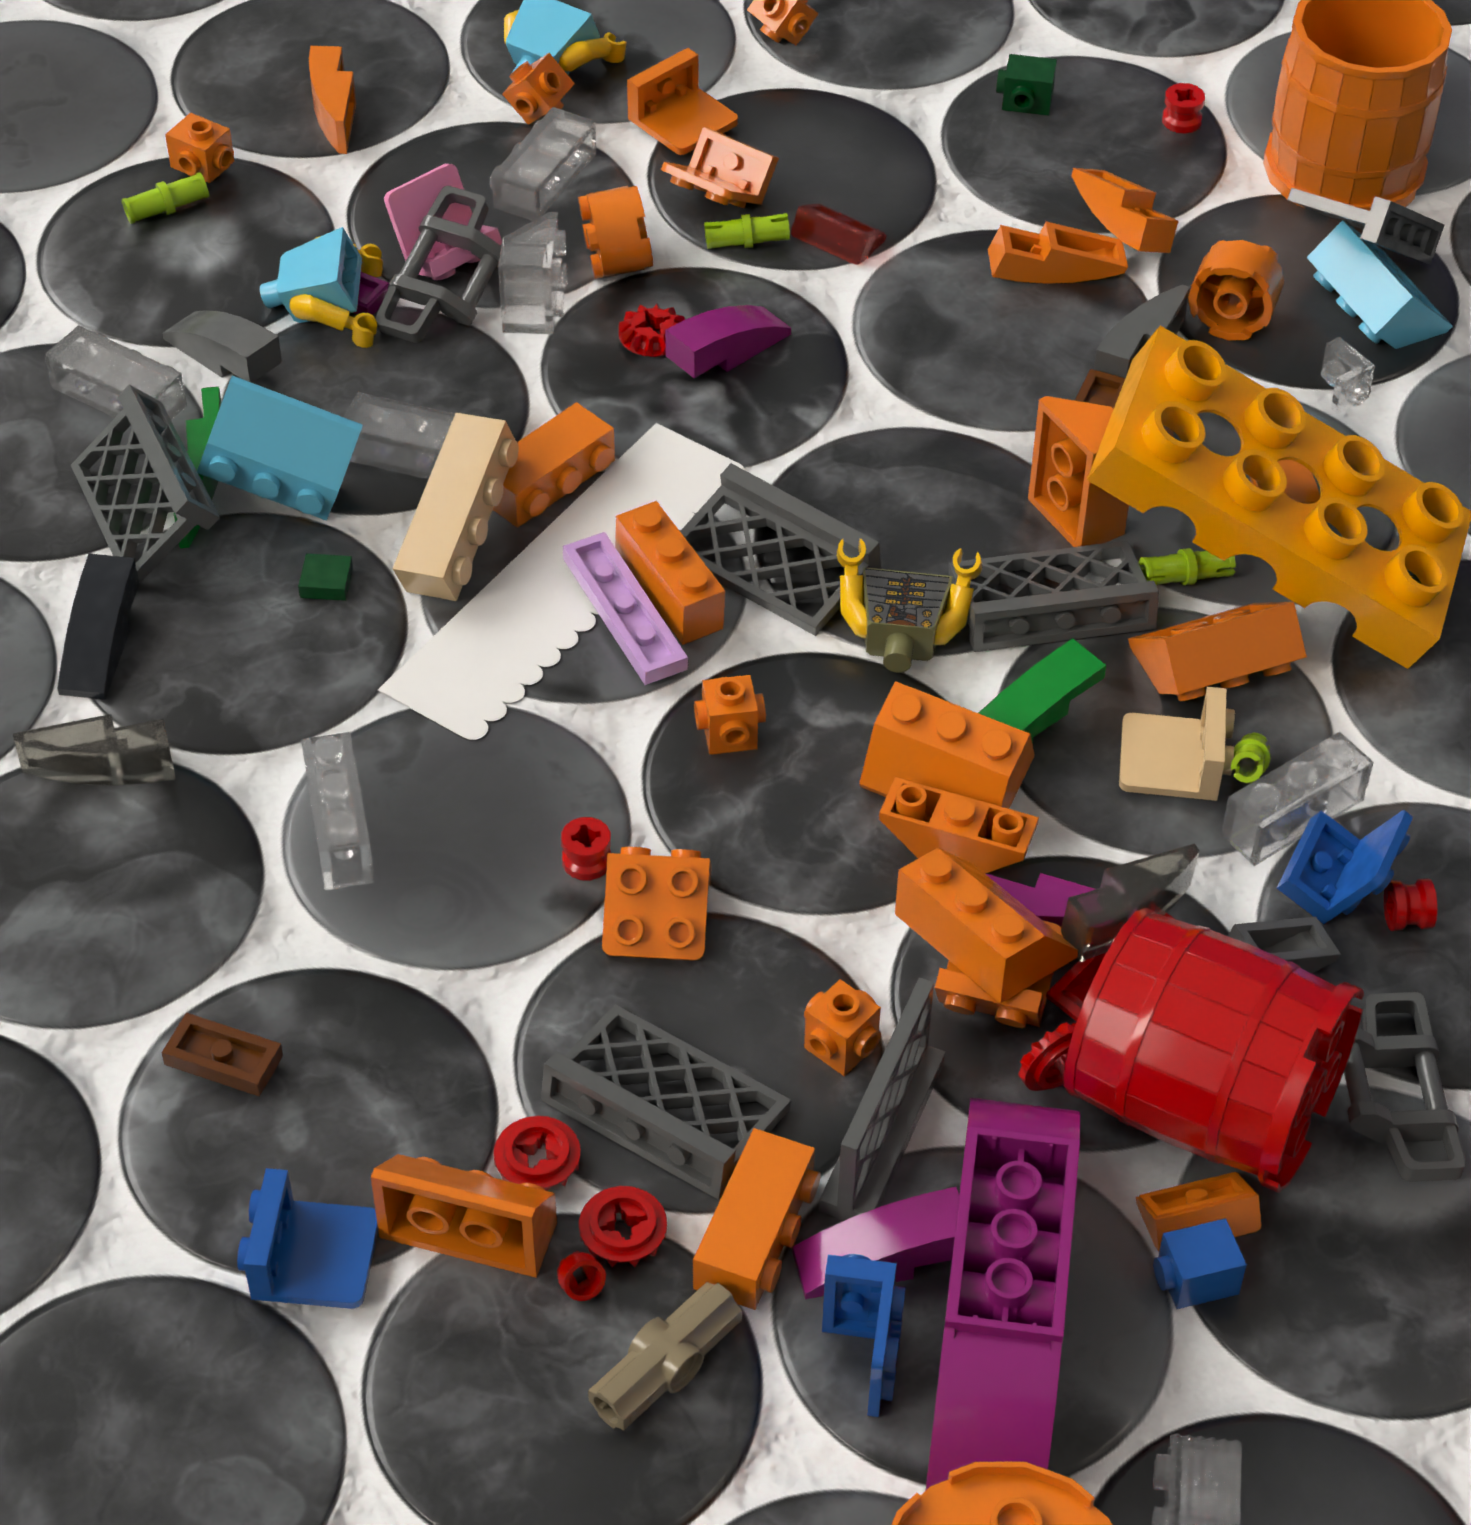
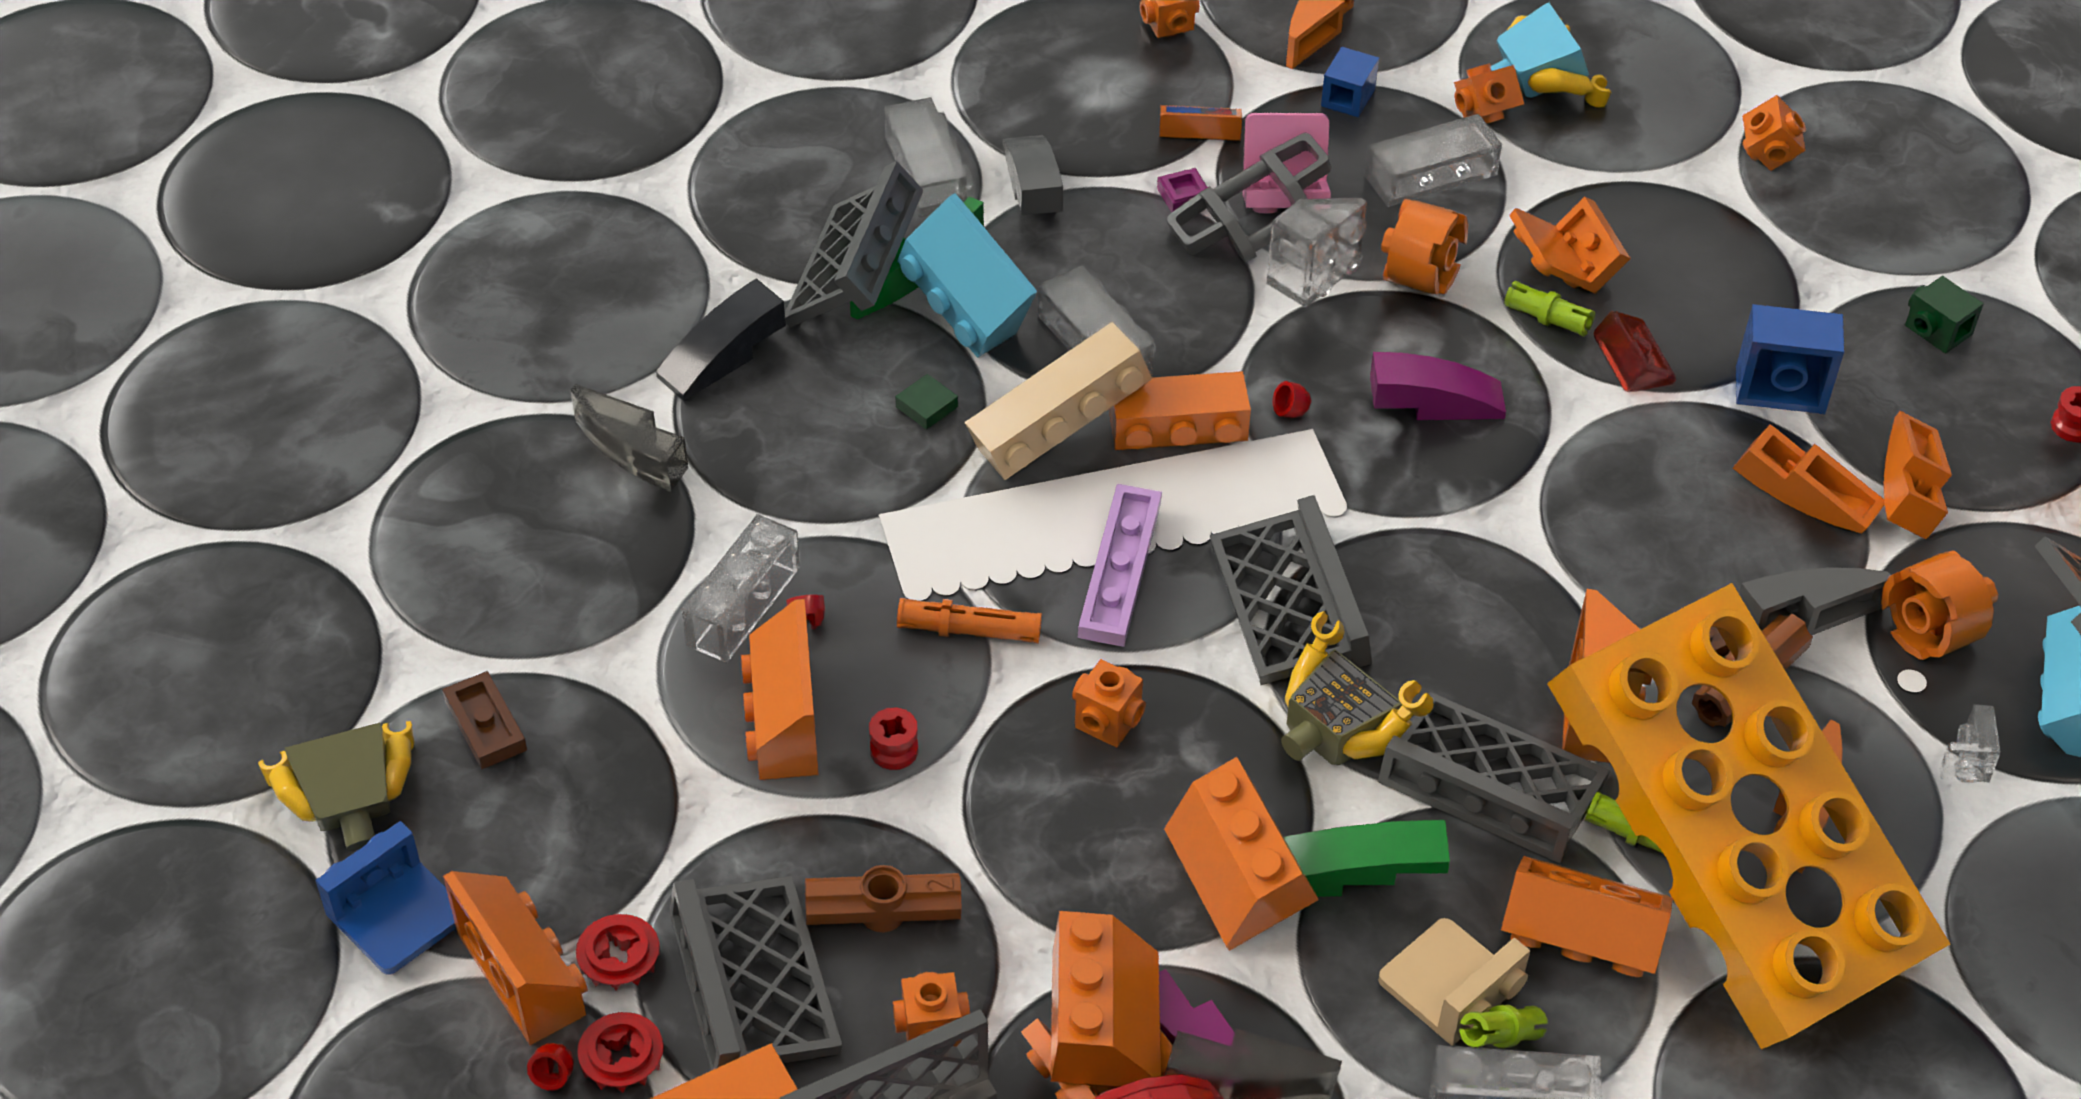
camera: 40 degrees right, 0 degrees up
lime pin [121,172,209,224] -> none
medium azure torso [260,227,383,348] -> none
orange bracket [602,847,712,961] -> none
orange brick [615,500,725,645] -> none
red gear [619,303,685,357] -> none
orange bracket [627,48,738,155] -> none
orange slope [879,777,1039,874] -> none
none -> olive torso [258,721,415,850]
none -> orange slope [741,599,819,780]
none -> red hinge [786,594,825,630]
none -> dark orange piece [805,865,962,933]
none -> orange pin [897,598,1042,644]
none -> orange slope [1159,105,1242,140]
none -> red hinge [1272,381,1312,418]
none -> blue brick [1321,47,1379,117]
none -> blue brick [1736,304,1844,414]
none -> white sticker [1897,670,1927,692]

